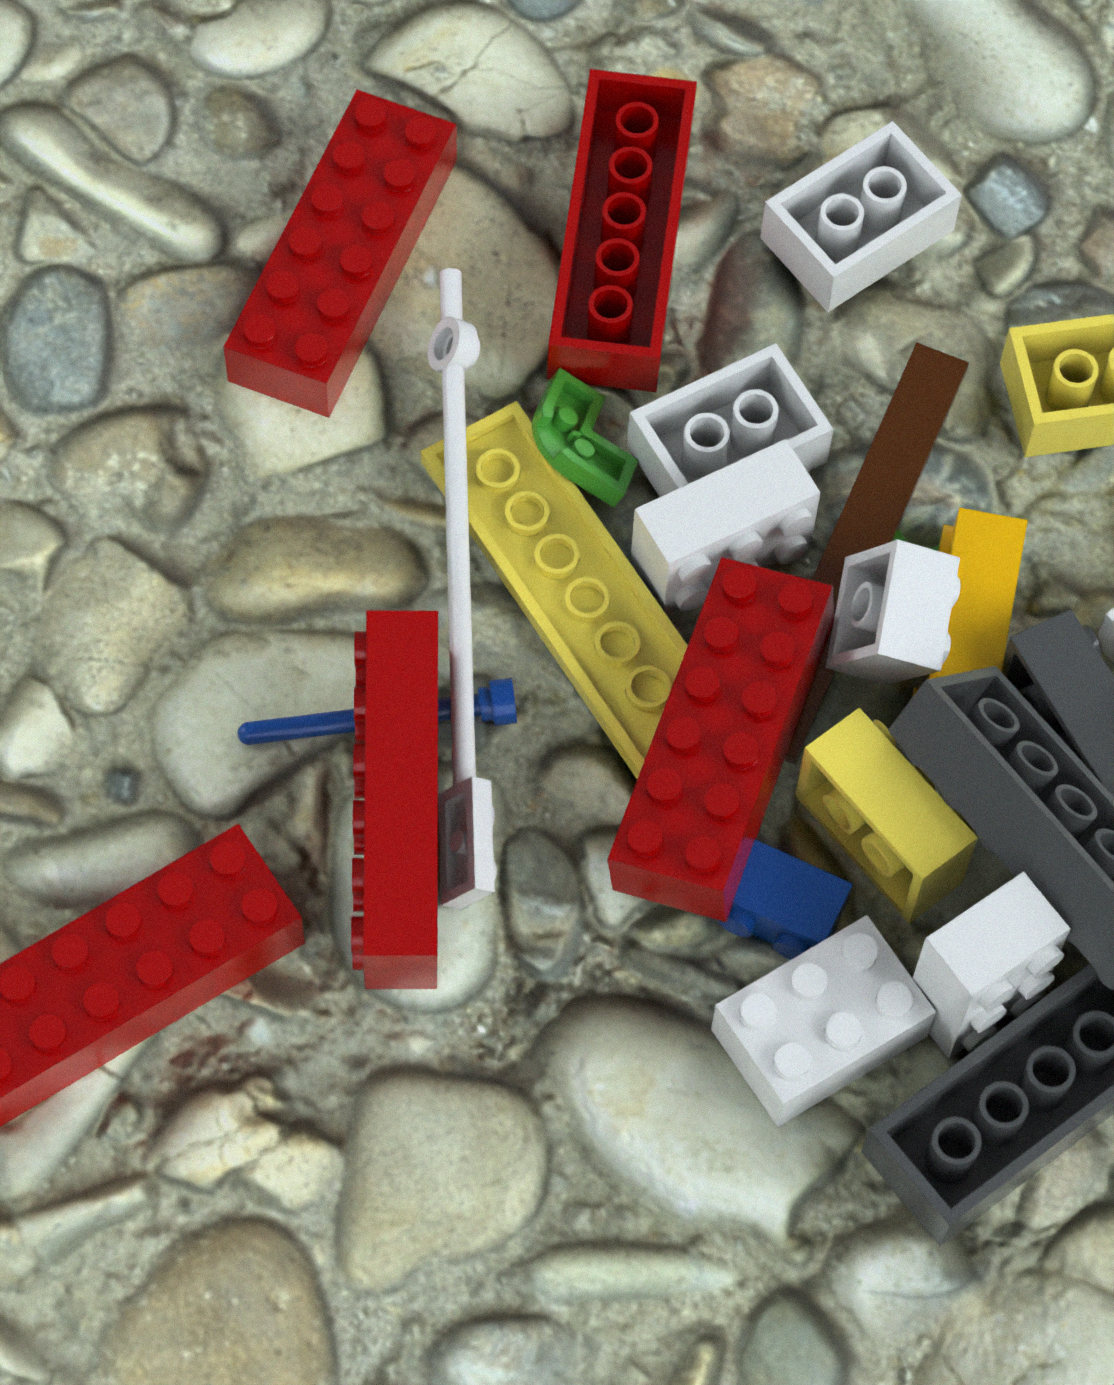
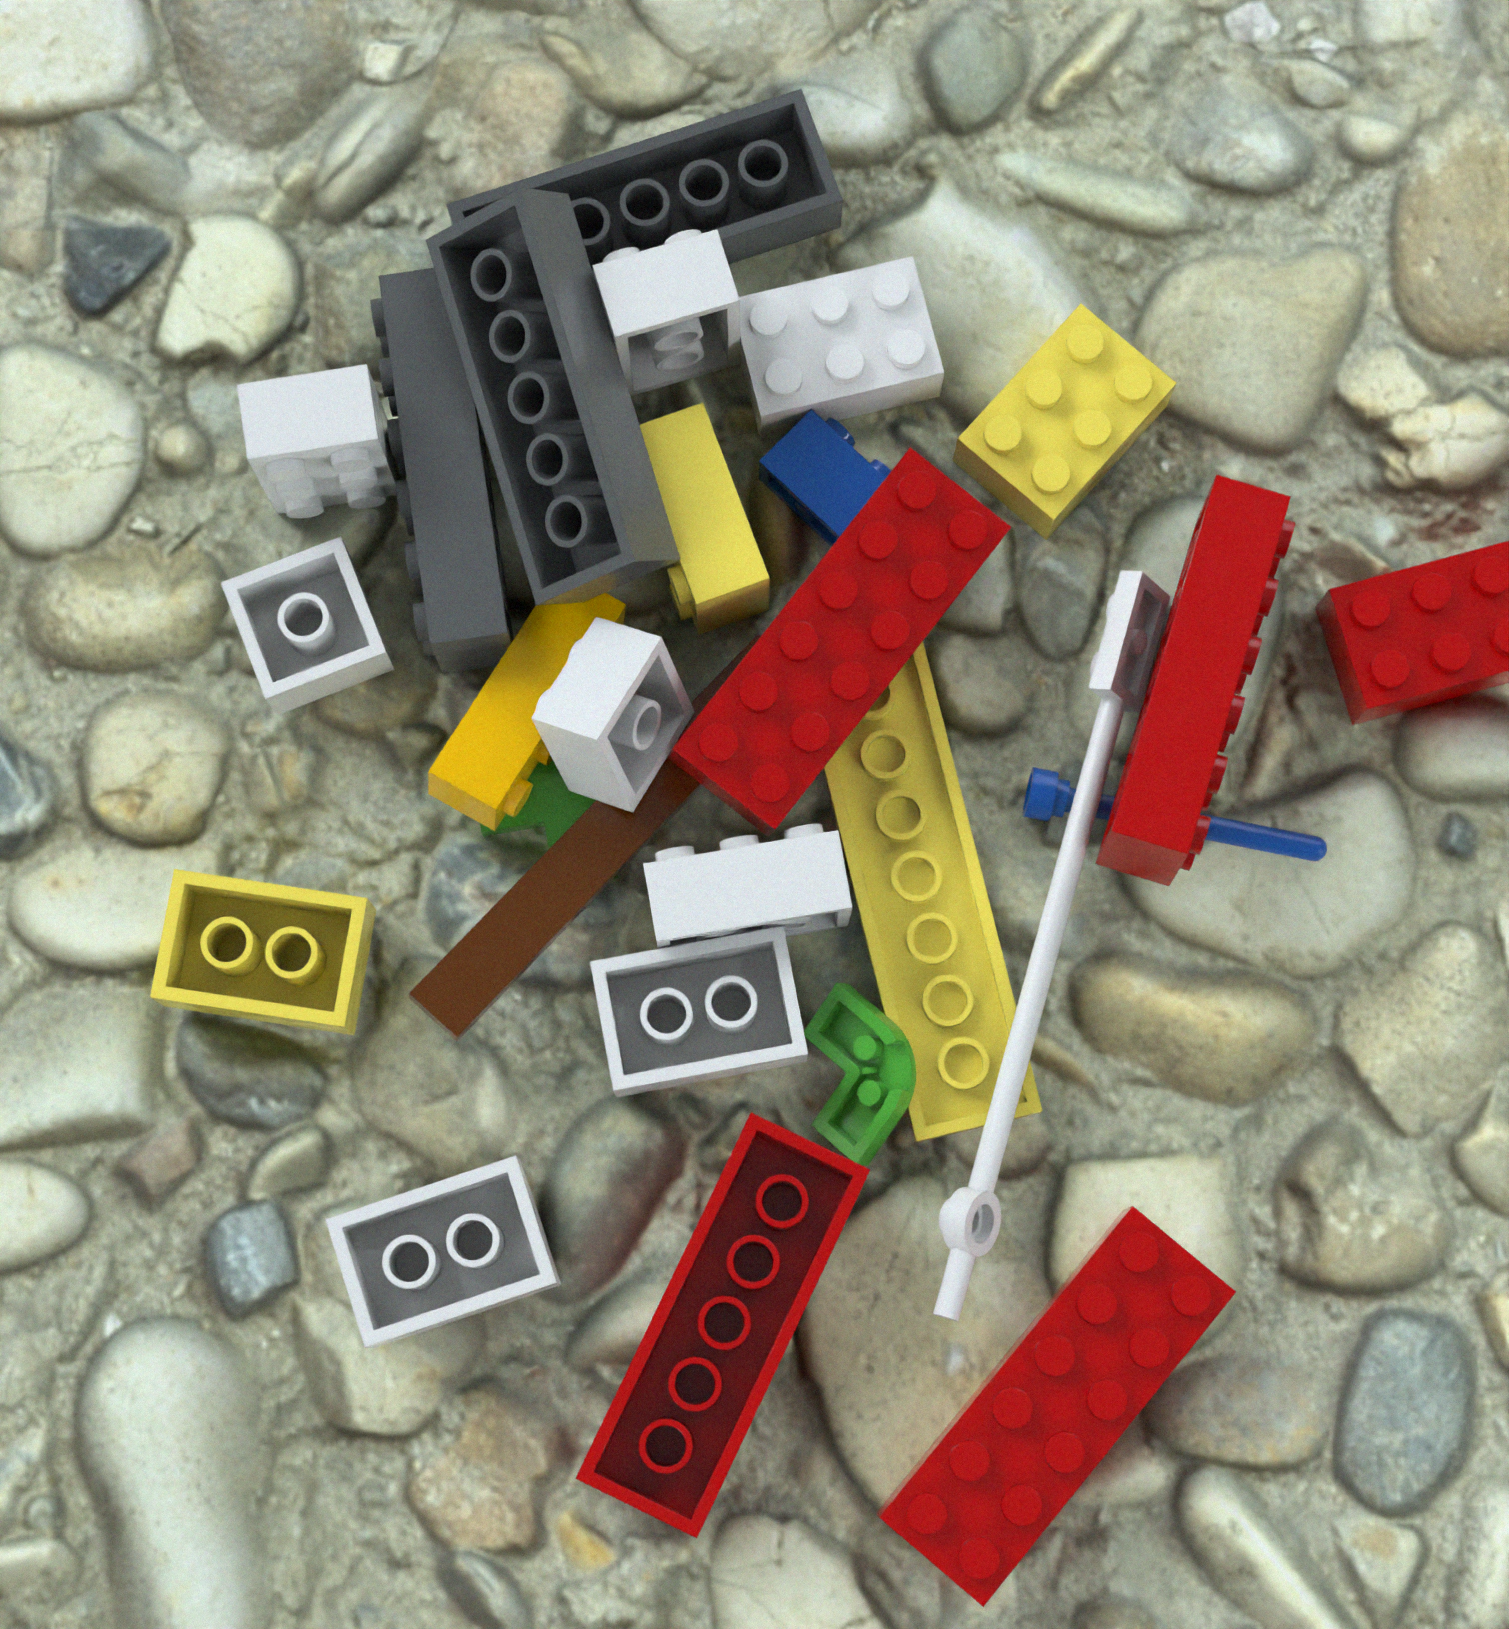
camera: 160 degrees left, 15 degrees up
none -> light yellow brick [953,303,1177,540]

